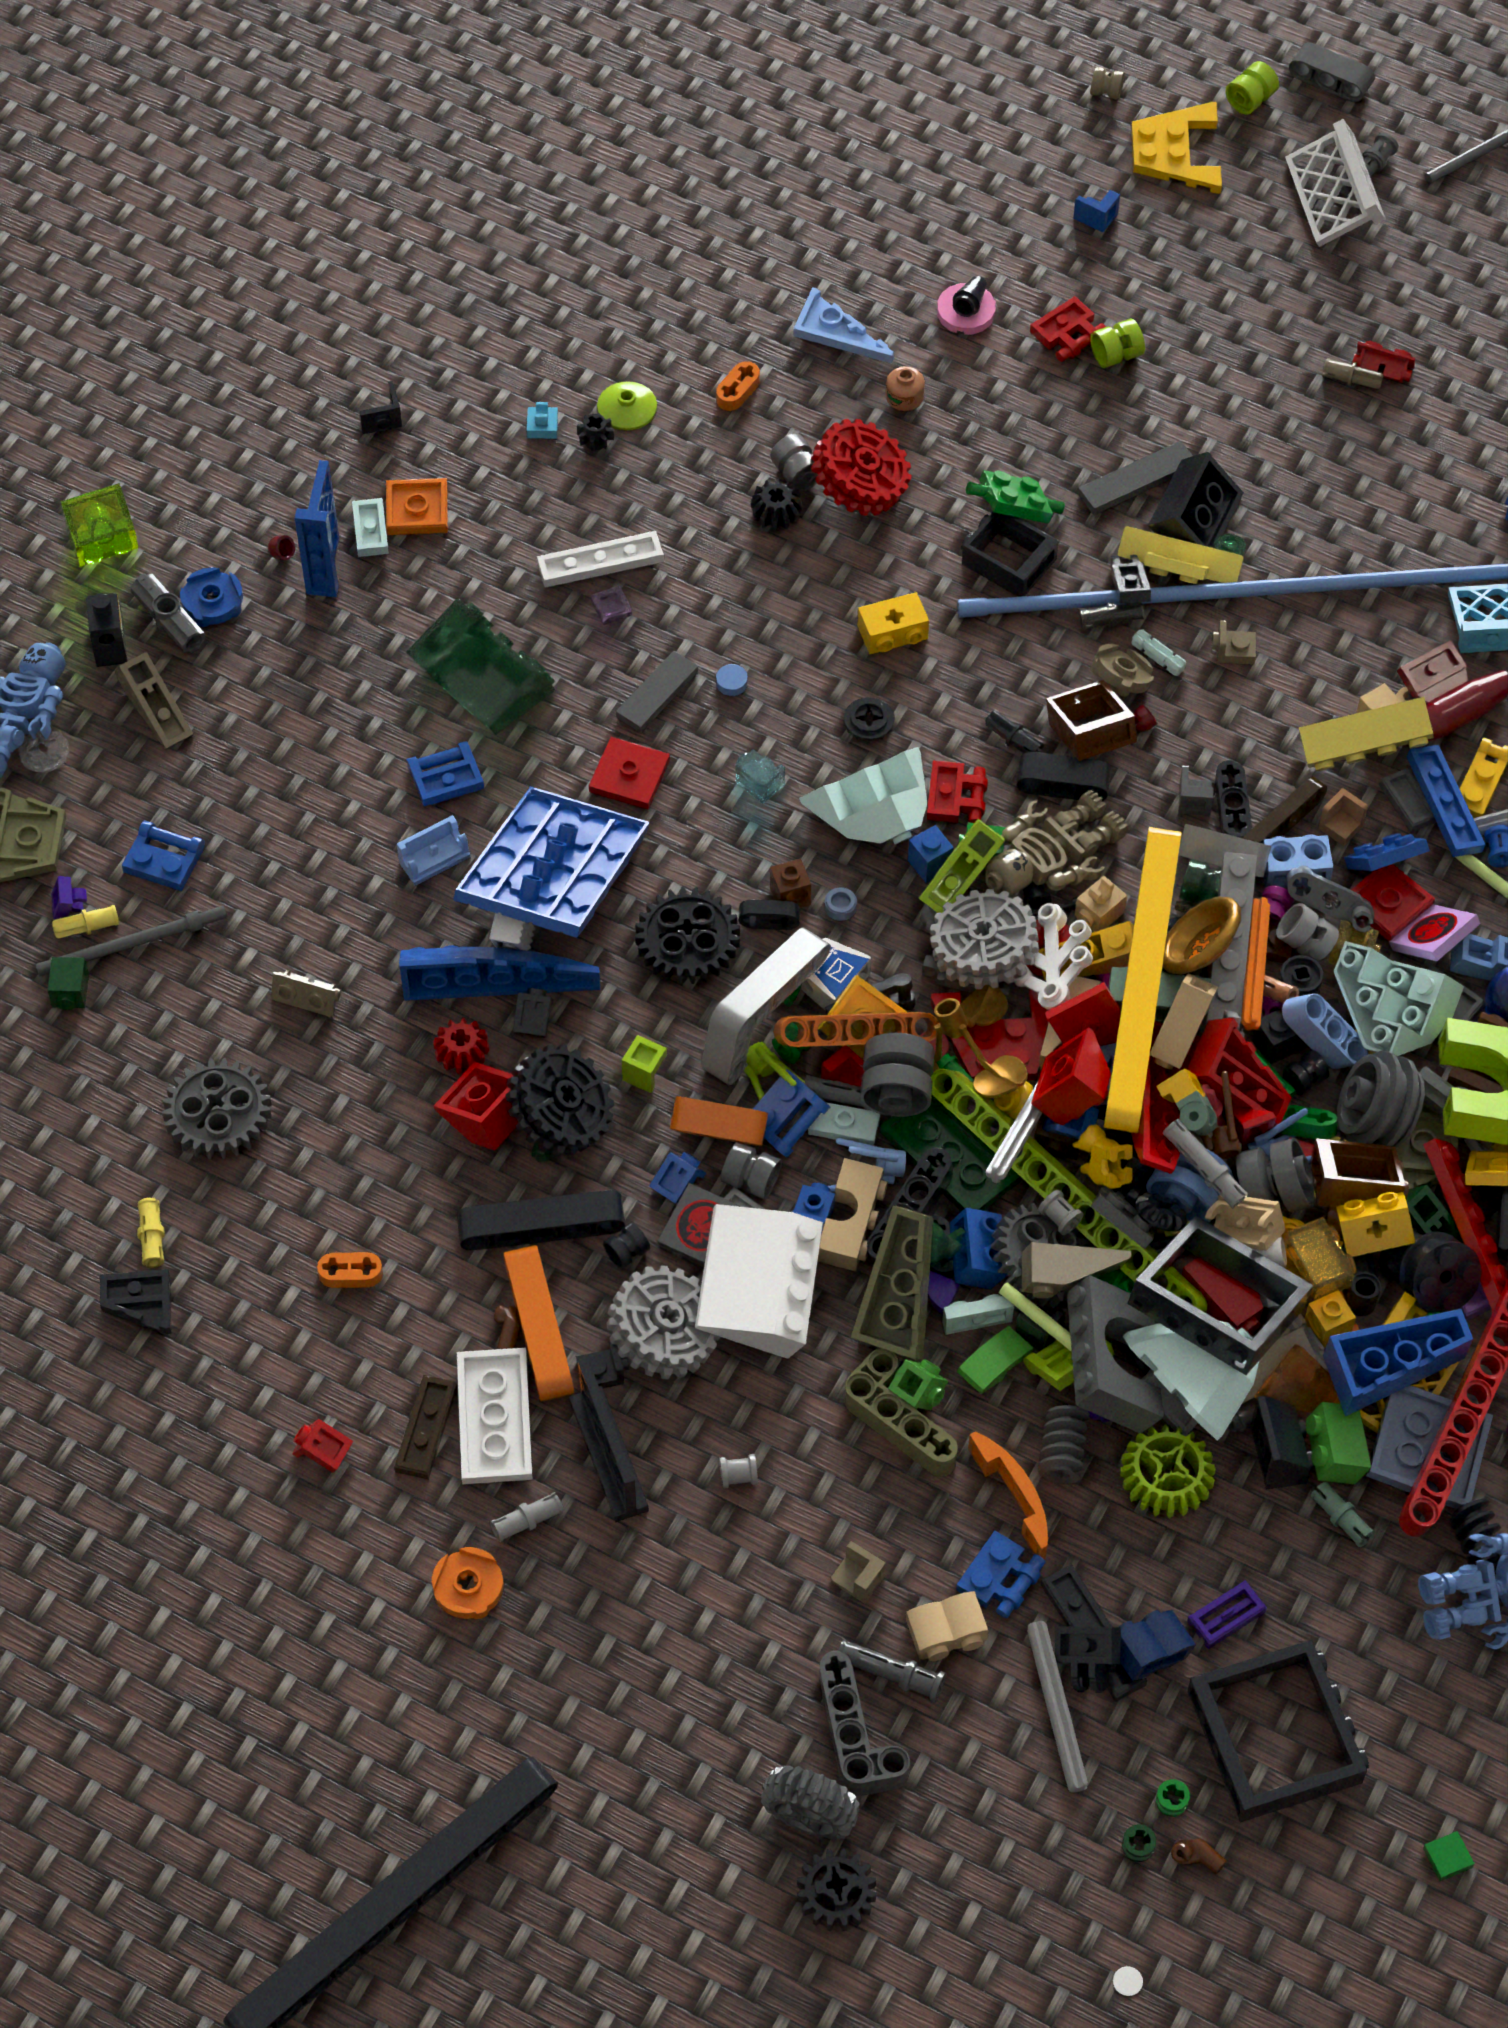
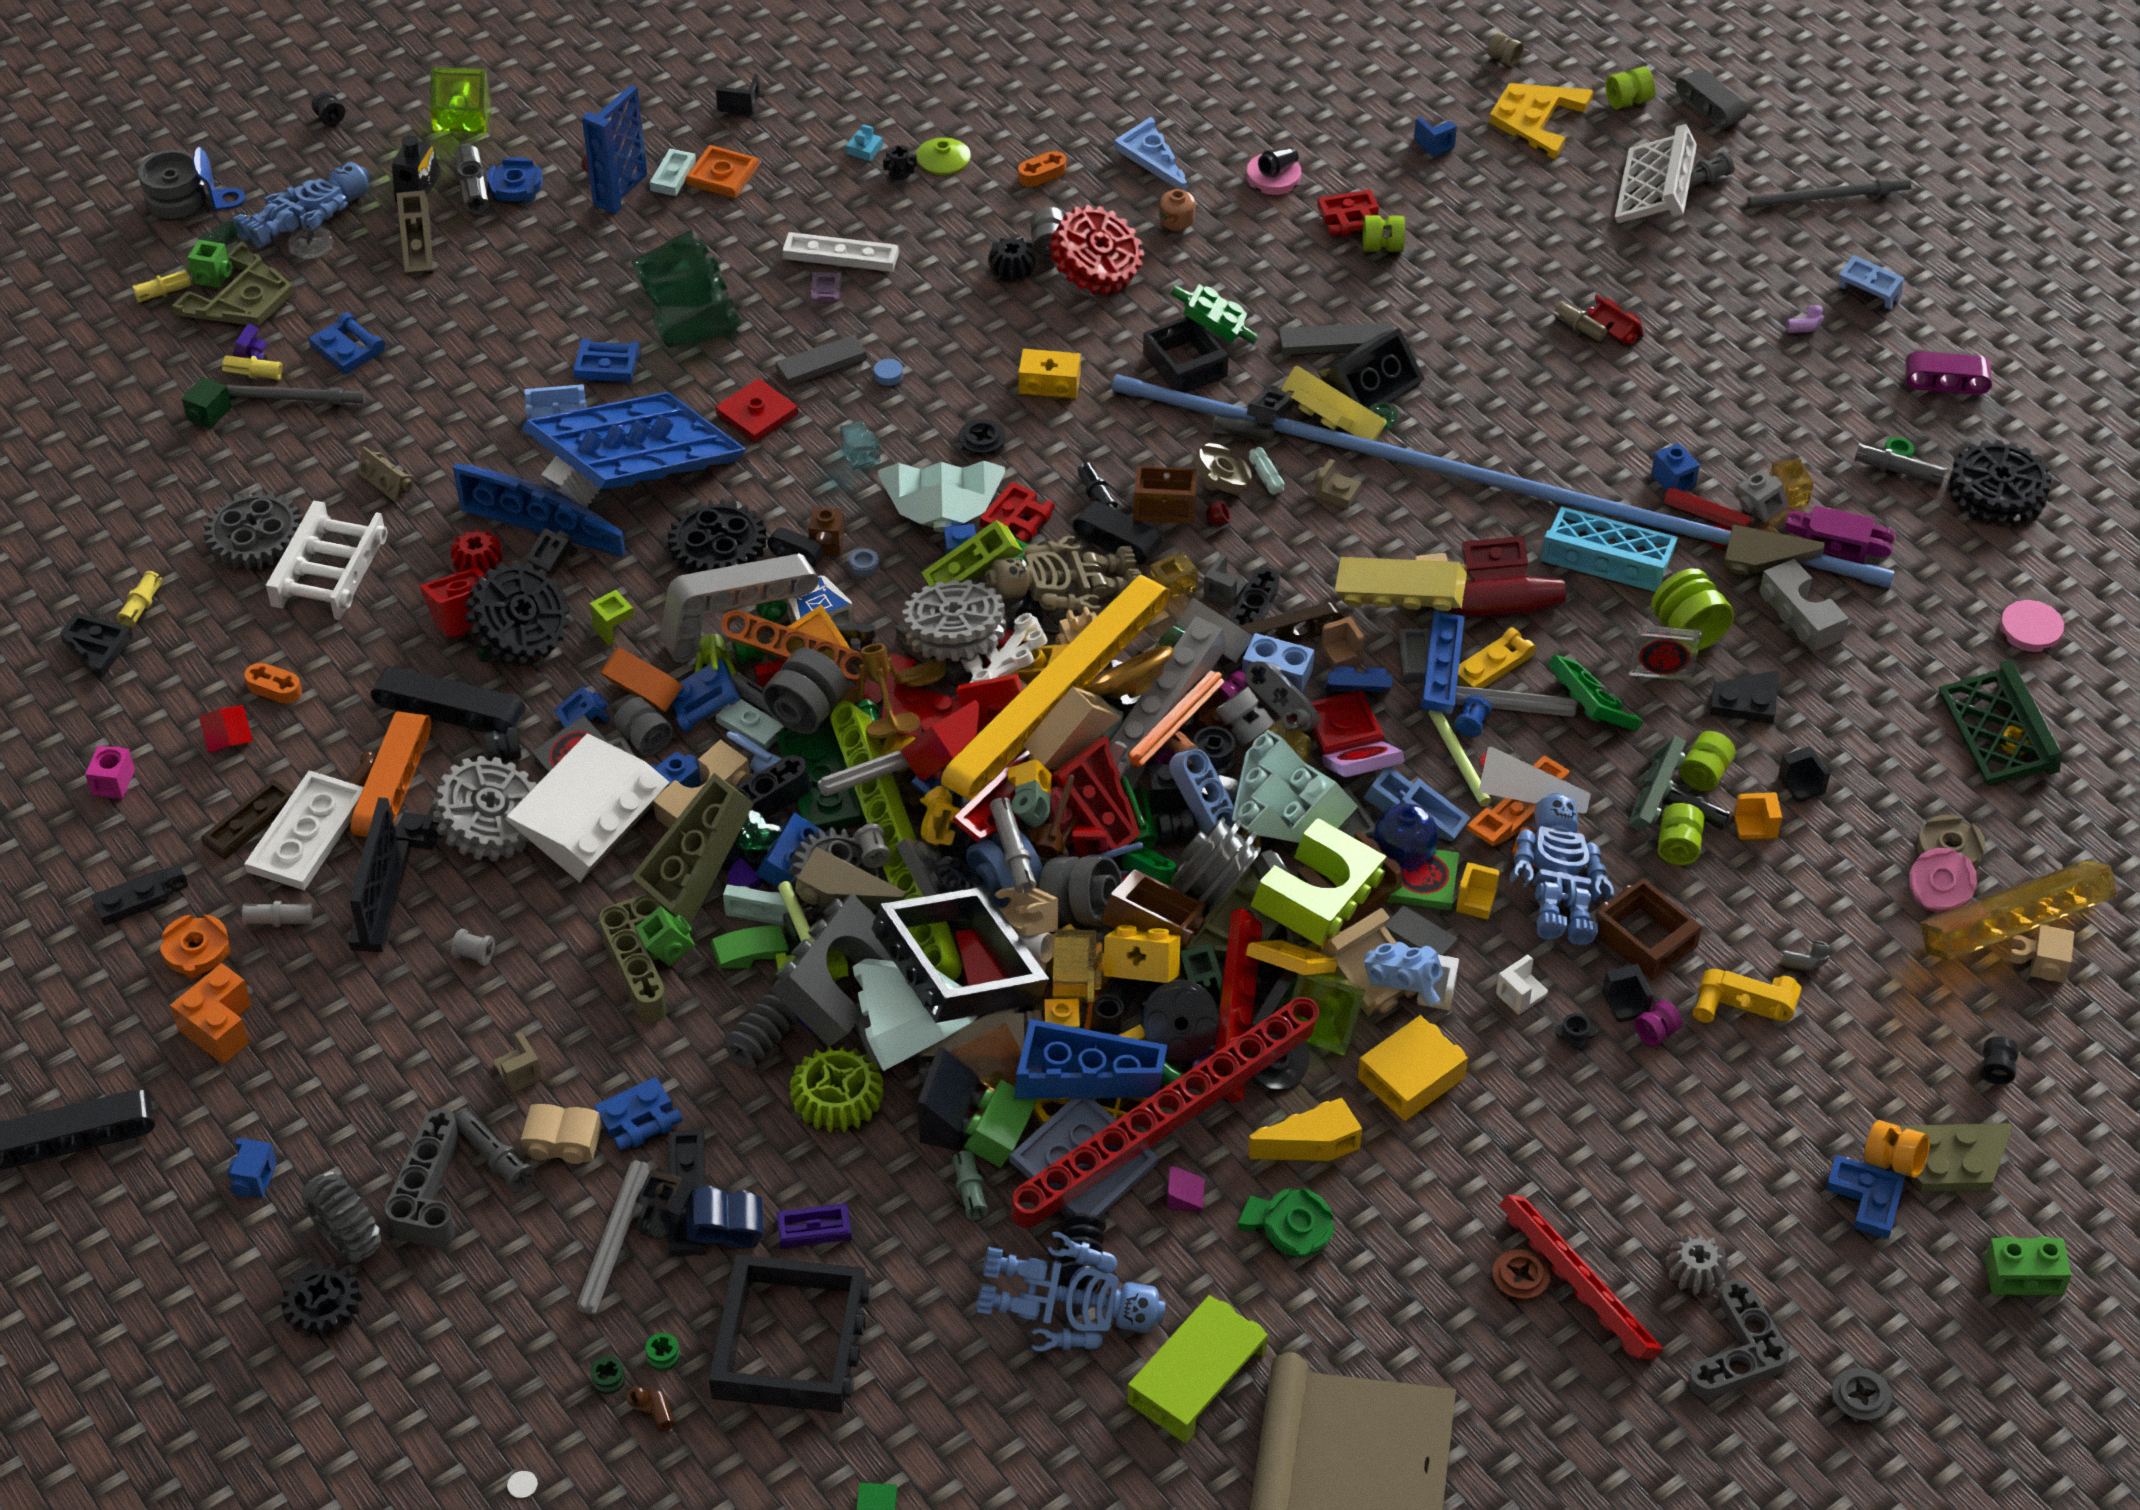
camera: 25 degrees right, 10 degrees down
red bracket [292,1419,353,1473] -> none
orange slope [968,1431,1048,1560] -> none
none -> dark pink brick [85,745,135,799]
none -> black hinge [91,865,188,926]
none -> orange brick [170,963,252,1065]
none -> red panel [199,705,253,753]
none -> blue brick [228,1138,277,1198]
none -> white fence [266,500,387,620]
none -> clear yellow brick [1150,551,1198,600]

